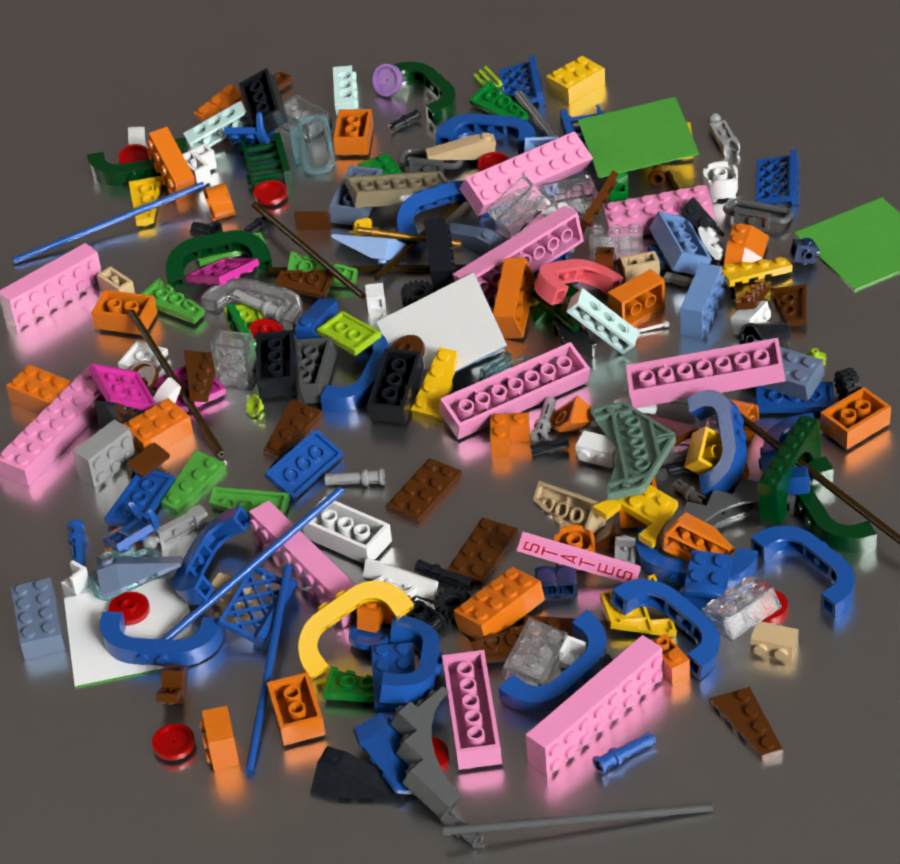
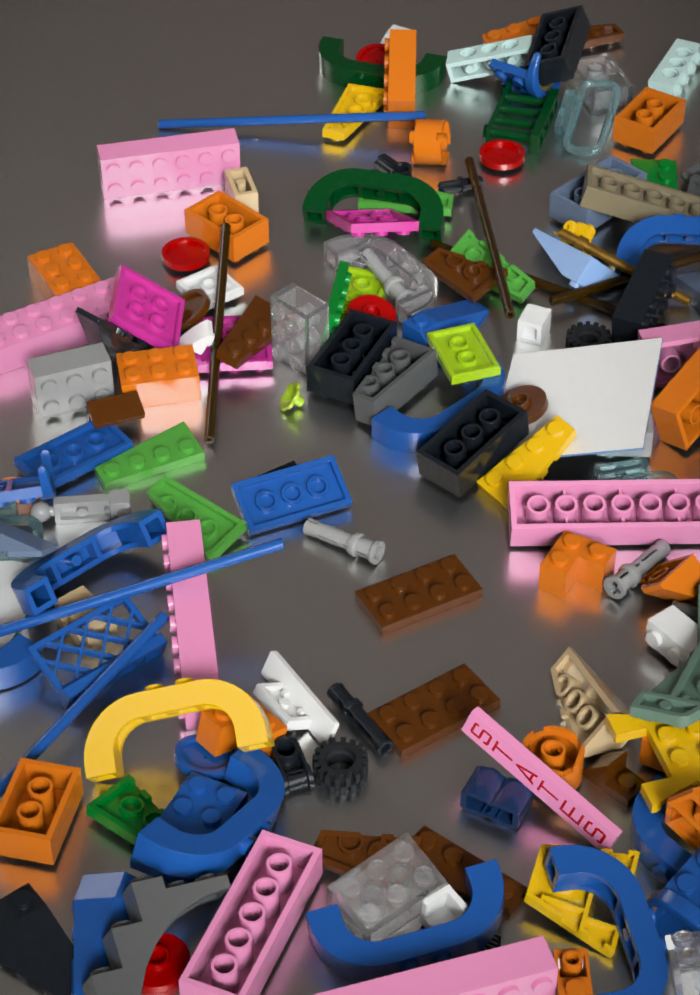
camera: 25 degrees right, 0 degrees up
bright green wing [141,278,205,324] -> none
white brick [182,143,217,185] -> none
reddish brown wing [263,399,323,460] -> none
reddish brown panel [294,211,332,230] -> none
white brick [303,497,392,564] -> none
orange brick [453,566,545,640] -> none
black axle [530,437,569,457] -> none
light grey bracket [615,535,636,564] -> none
none -> red piece [161,237,210,271]

